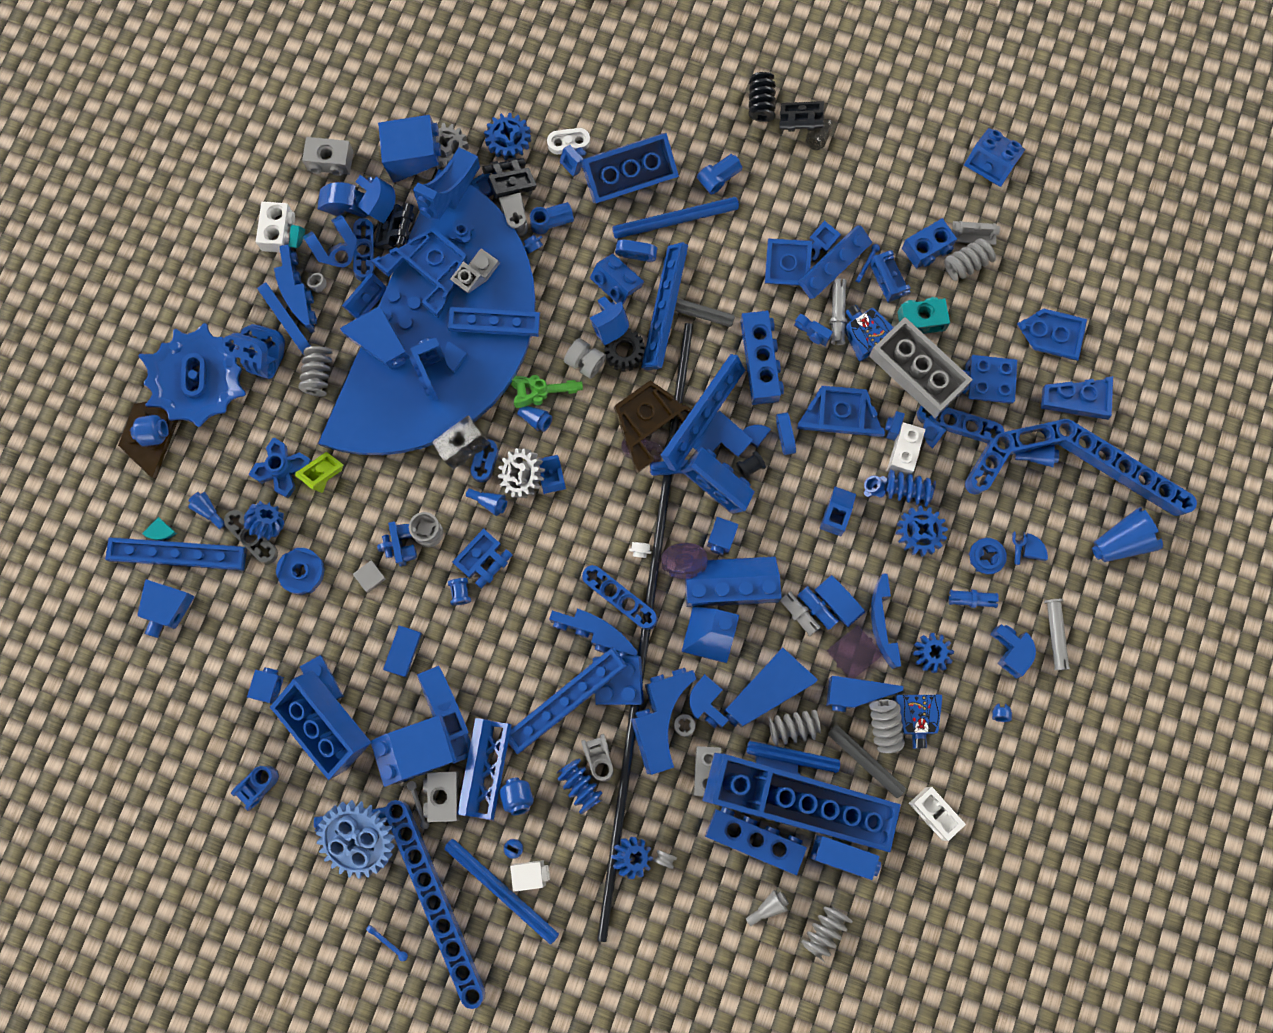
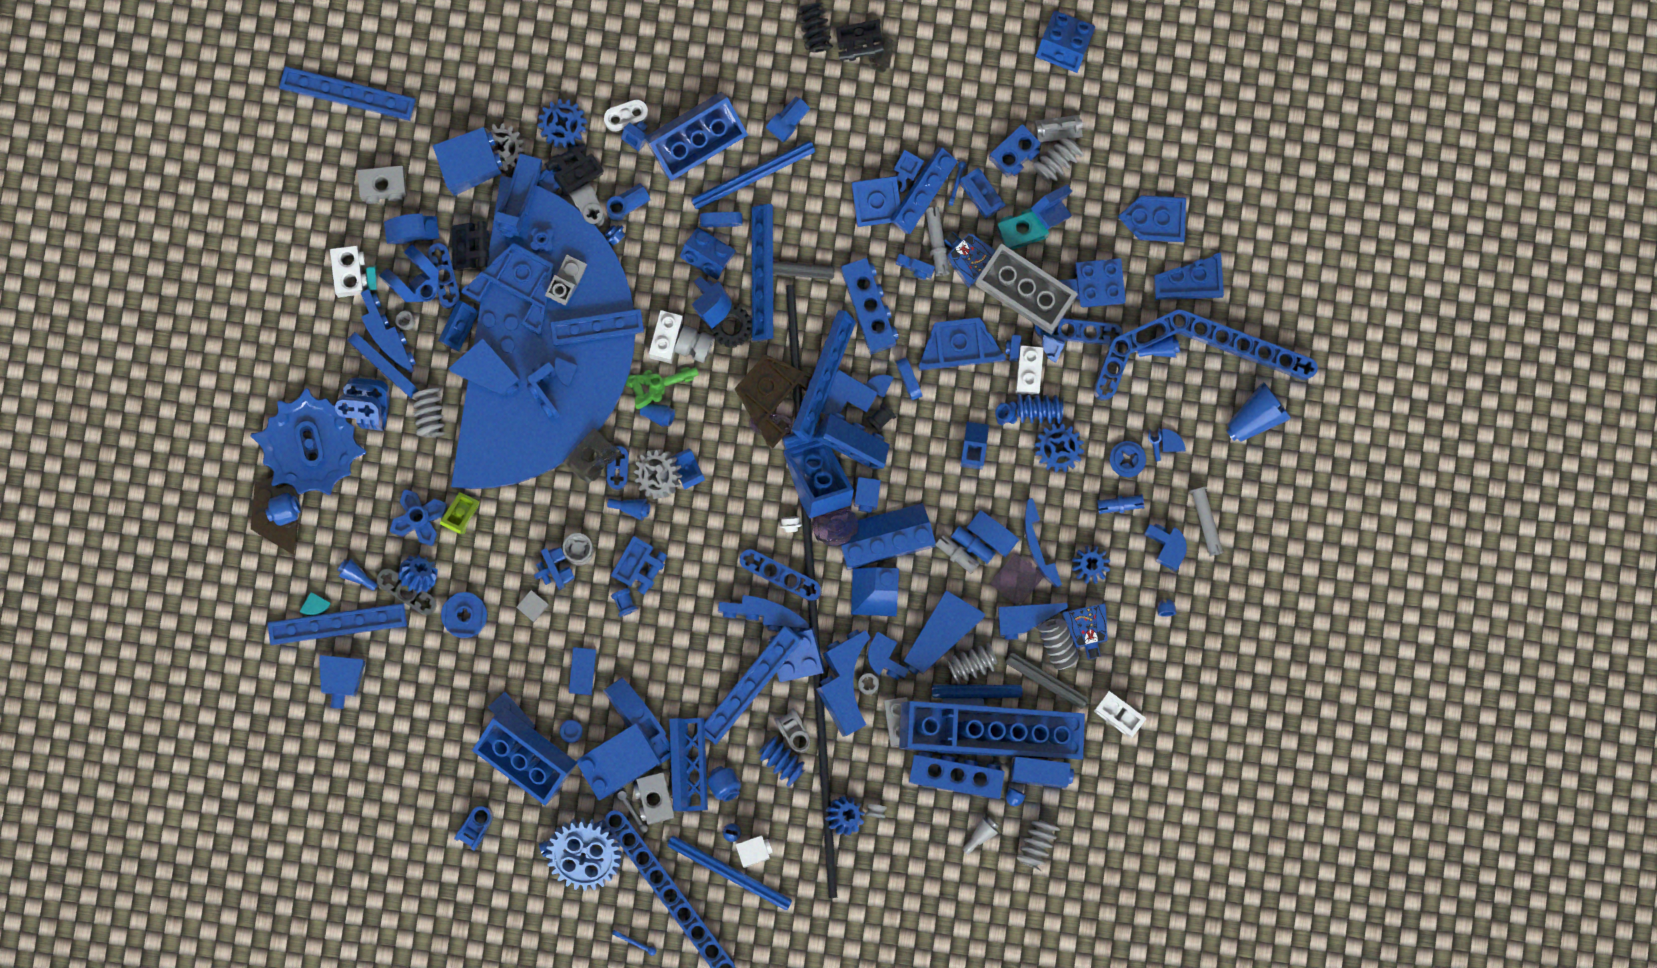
camera: 15 degrees left, 5 degrees up
blue brick [247,667,284,704] -> none
blue brick [356,175,396,224] -> none
none -> blue tile [279,66,416,121]
none -> blue tile [560,720,583,743]
none -> white brick [649,310,683,364]
none -> blue slope [784,440,854,519]
none -> blue hinge [1006,787,1026,806]
none -> blue panel [1031,184,1073,230]

